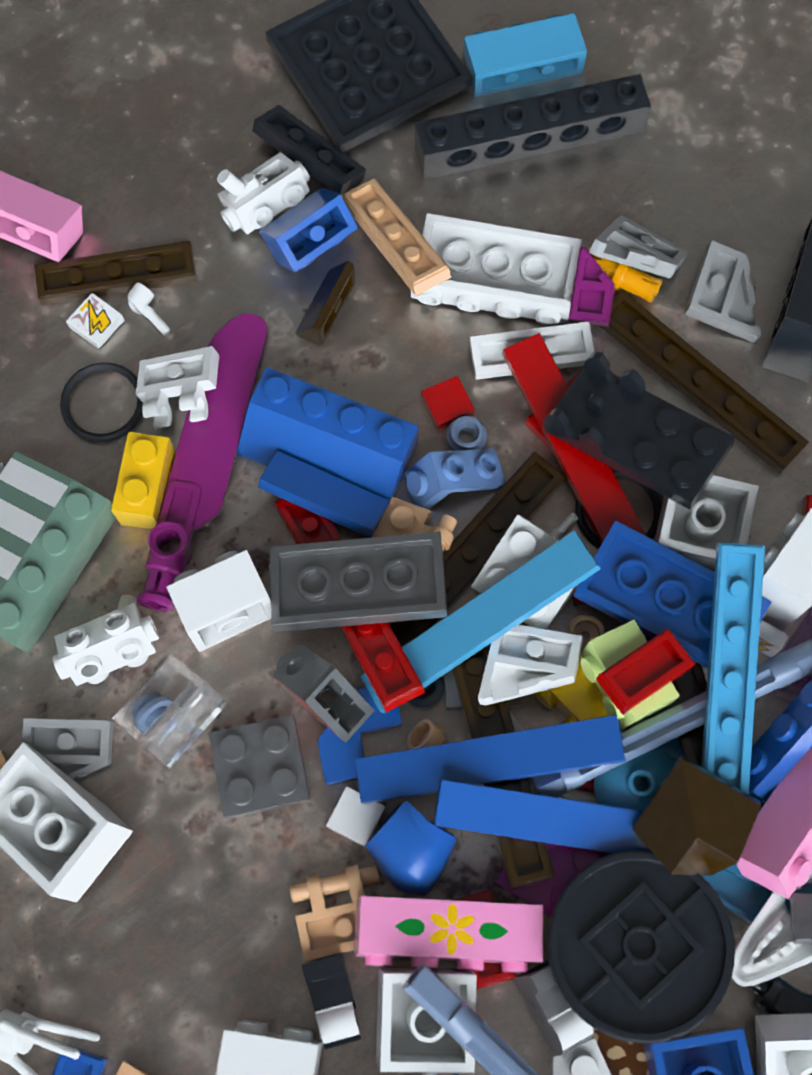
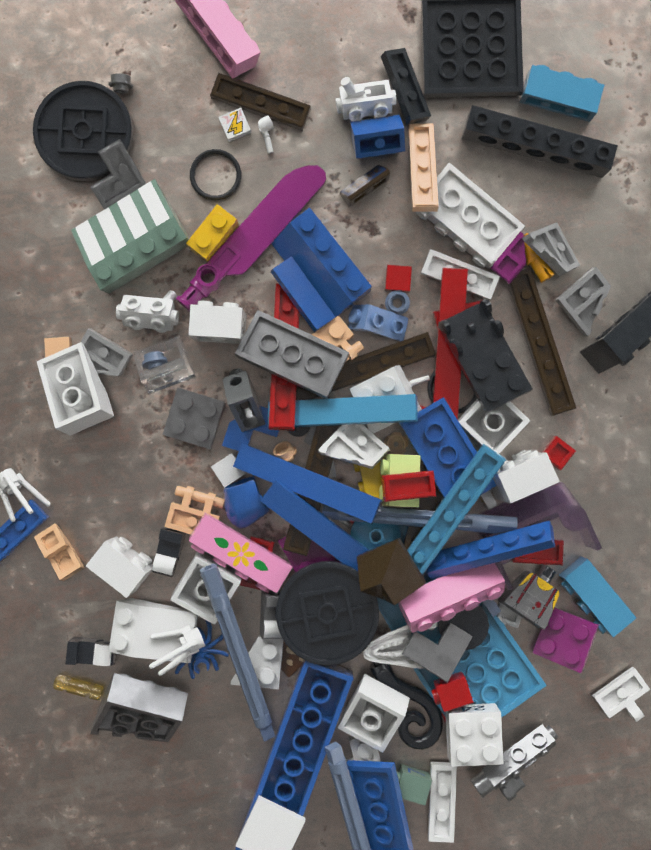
camera: 25 degrees right, 15 degrees up
white plate [136,346,219,429] -> none

